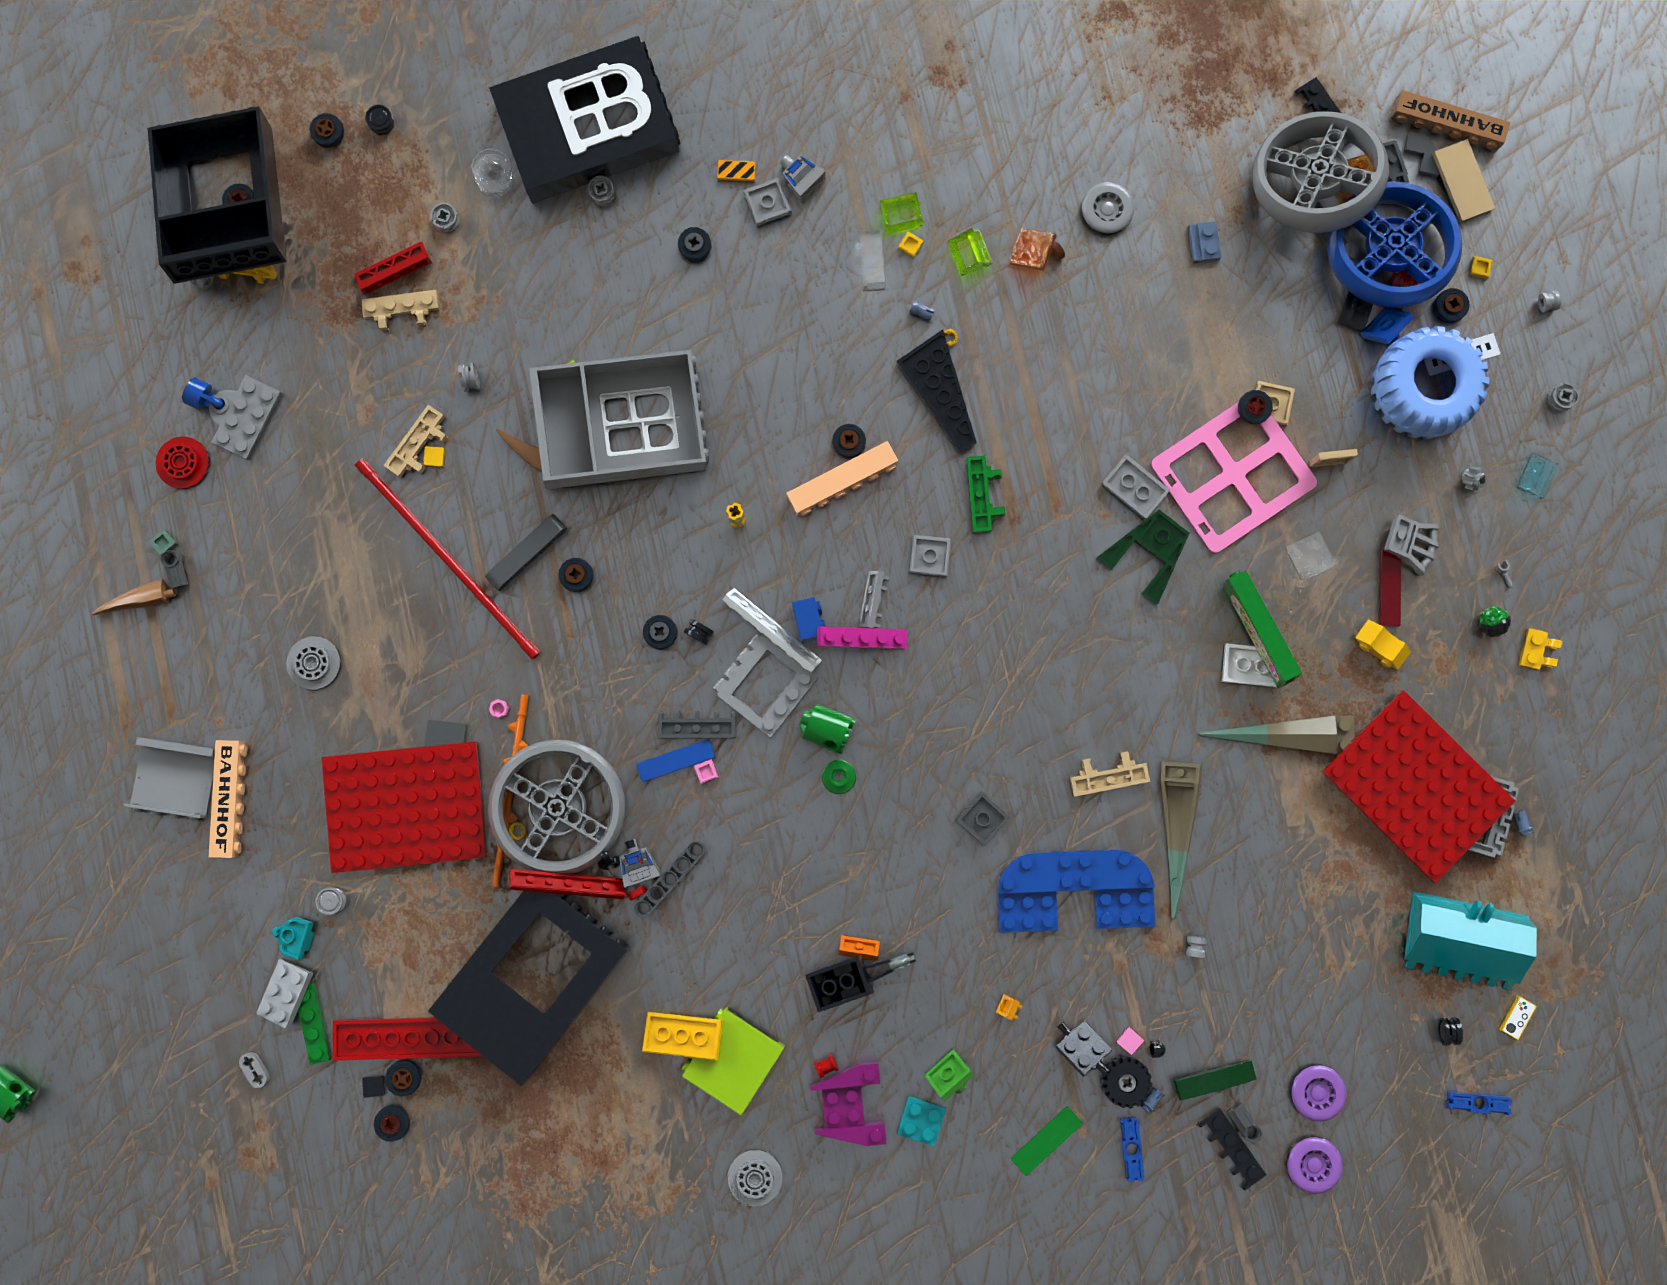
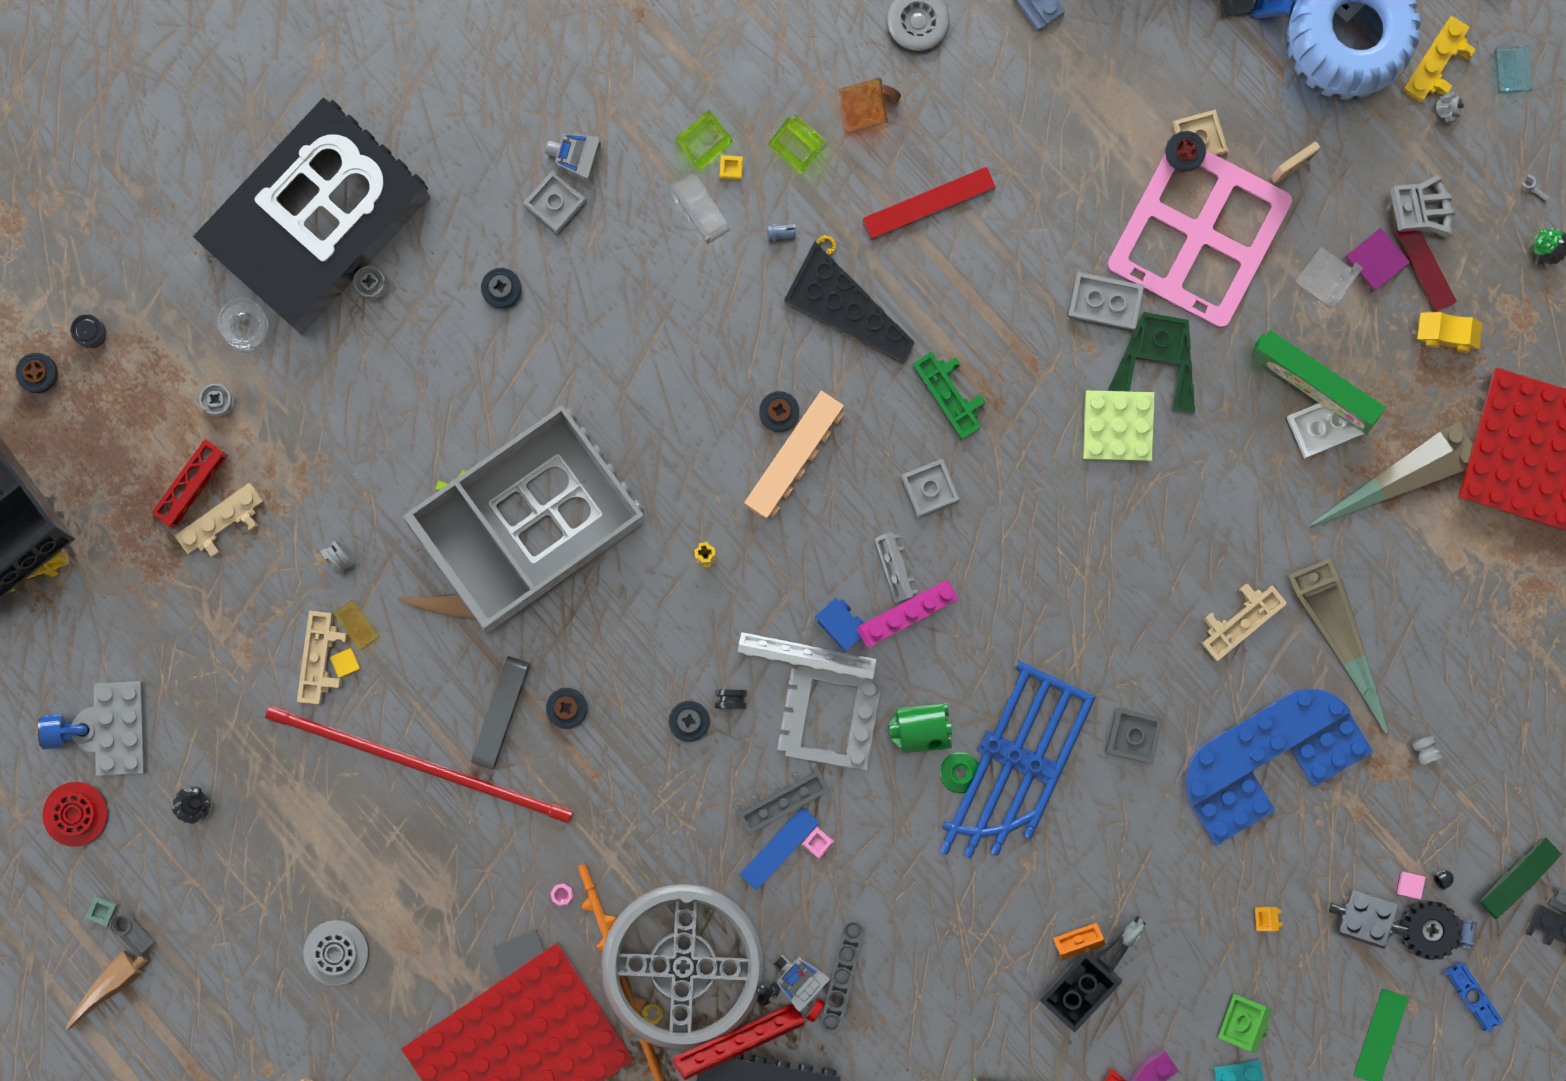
camera: 30 degrees left, 0 degrees up
light orange tile [717,160,756,182] -> none
none -> black piece [172,786,211,824]
none -> clear yellow plate [333,600,380,650]
none -> red tile [863,167,996,240]
none -> blue piece [940,661,1096,859]
none -> yellowish green plate [1083,390,1155,461]
none -> magenta tile [1345,228,1410,291]
none -> yellow hinge [1402,16,1476,102]

